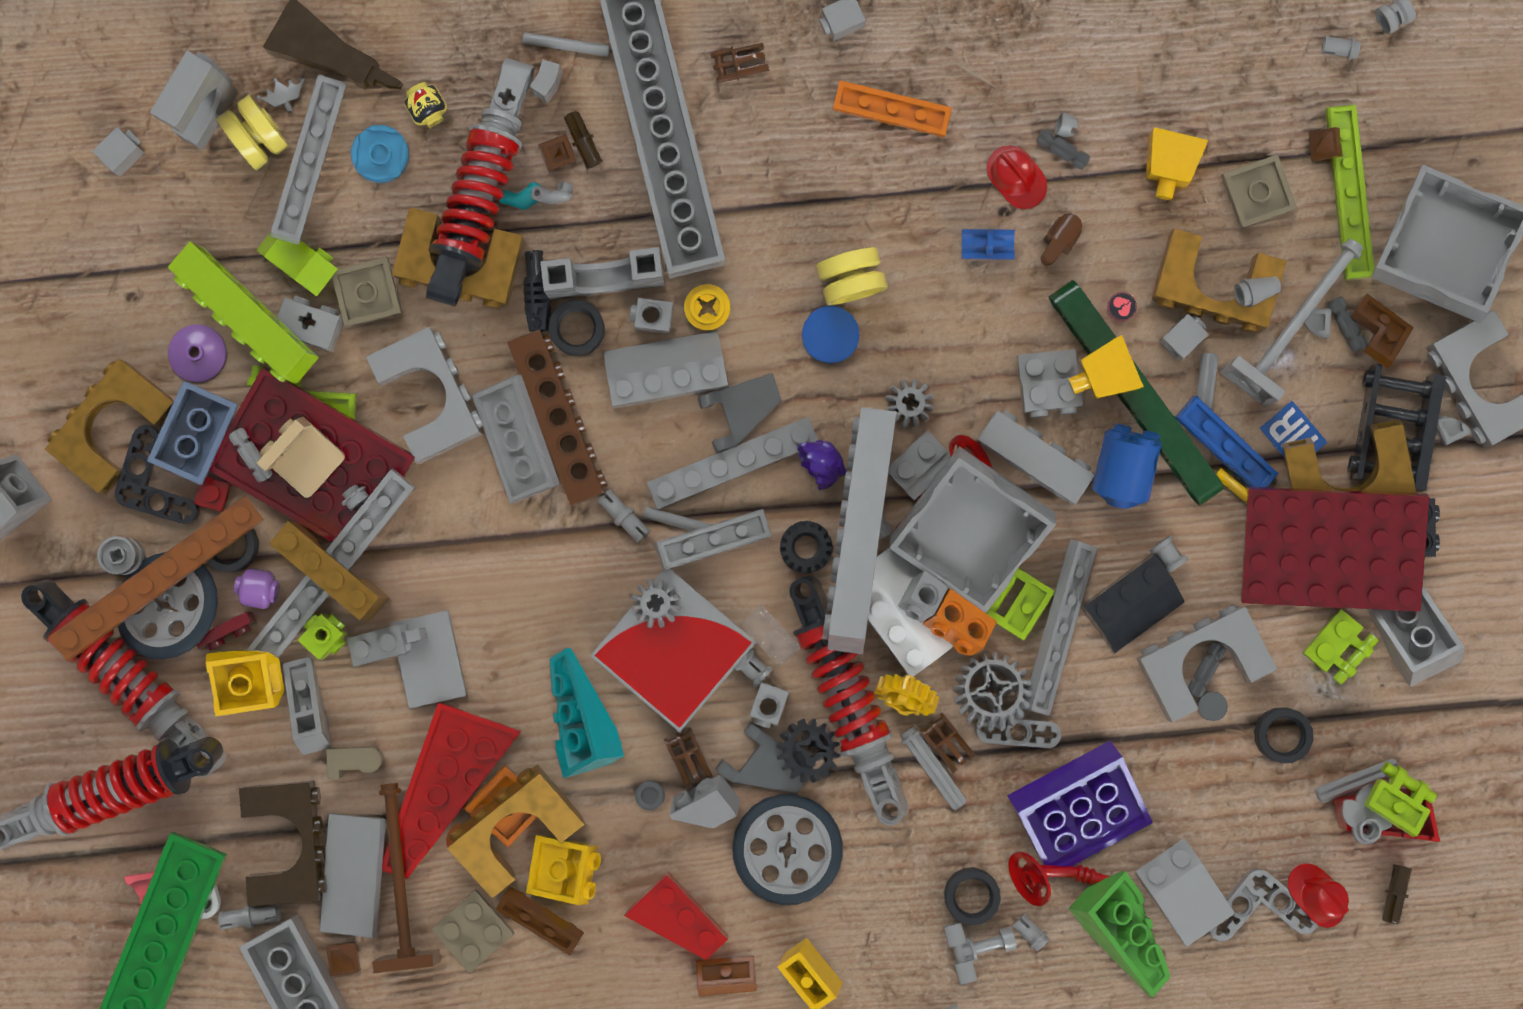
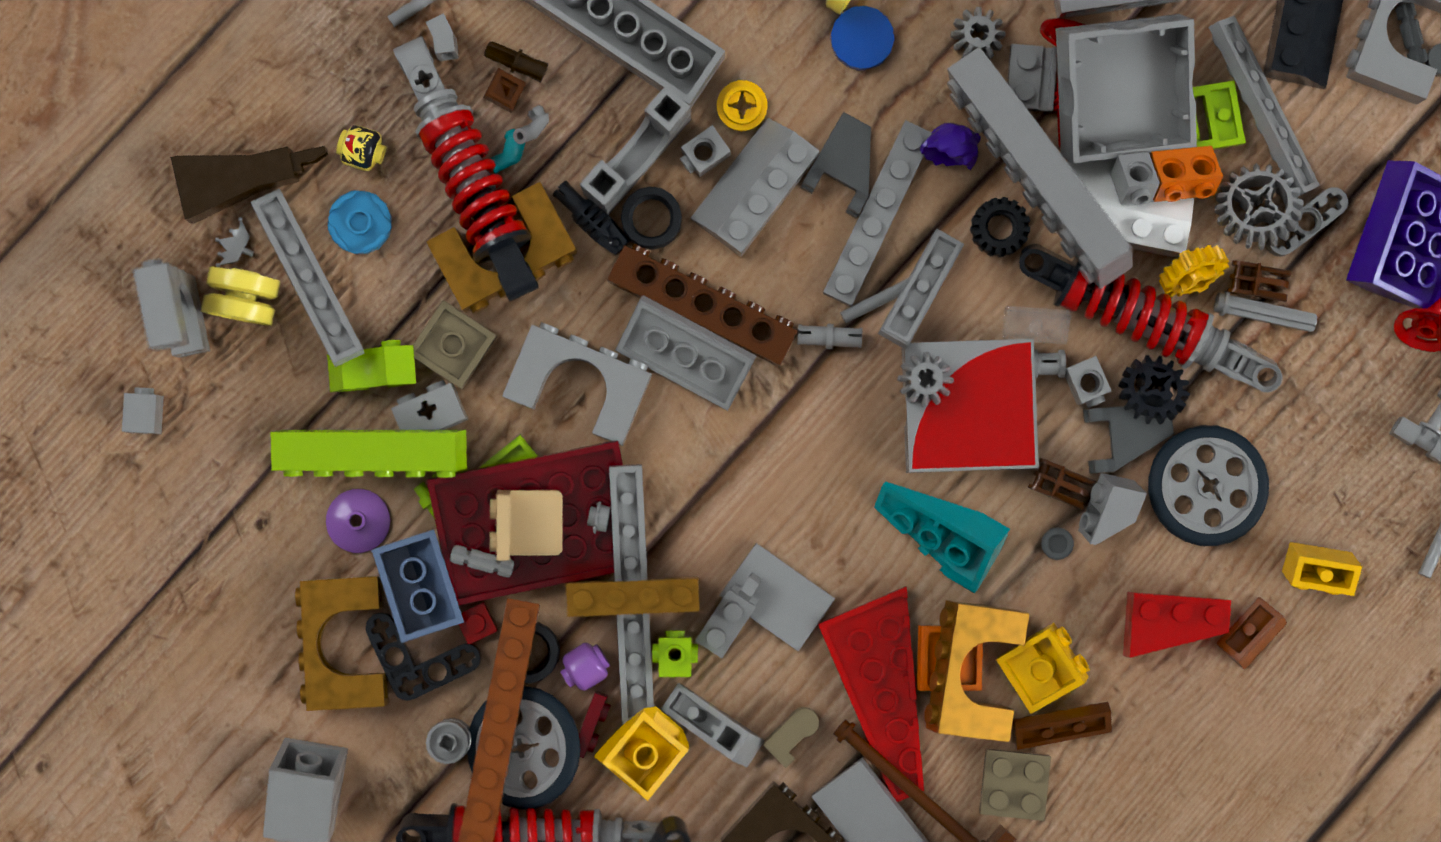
camera: 45 degrees left, 0 degrees up
black tyre [944,867,1001,925] -> none

